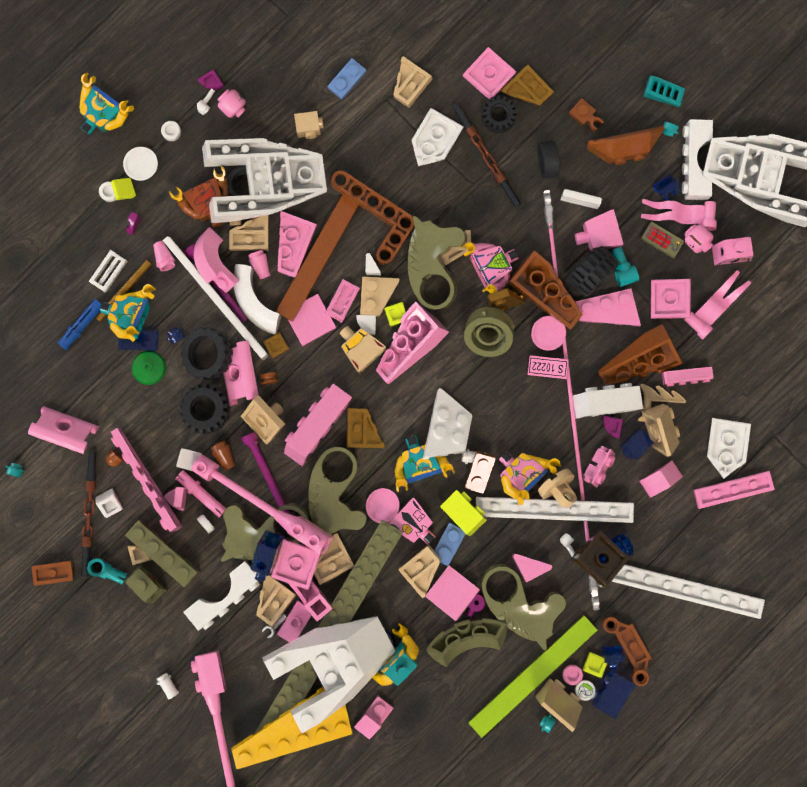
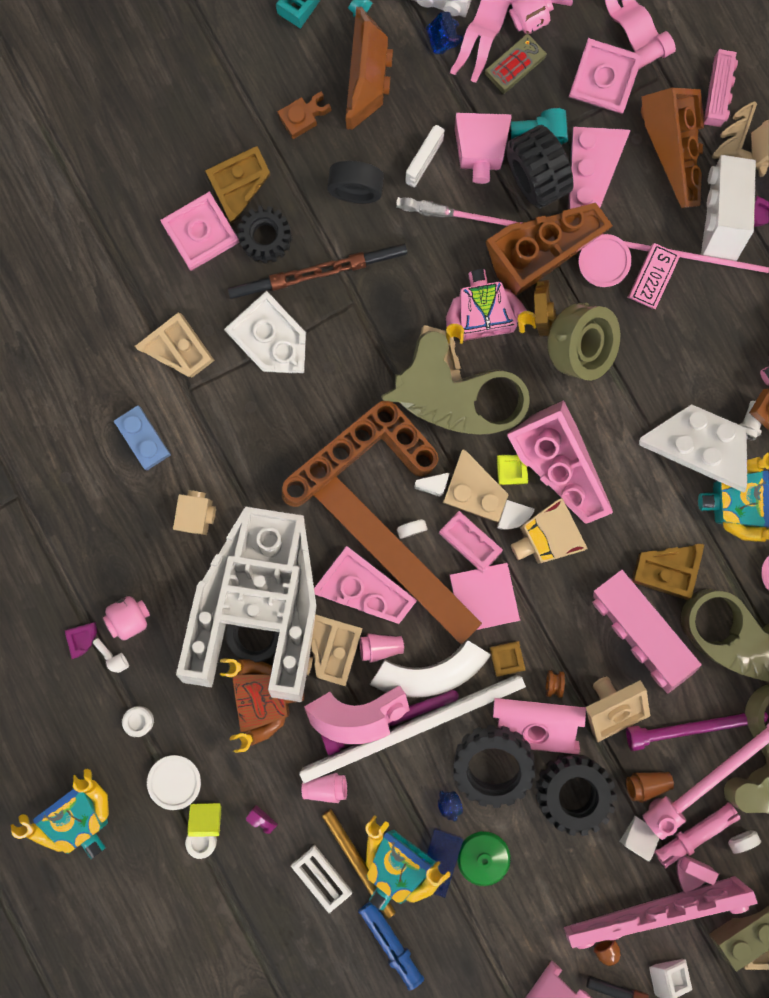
camera: 70 degrees left, 0 degrees up
none -> white tile [397,519,428,539]

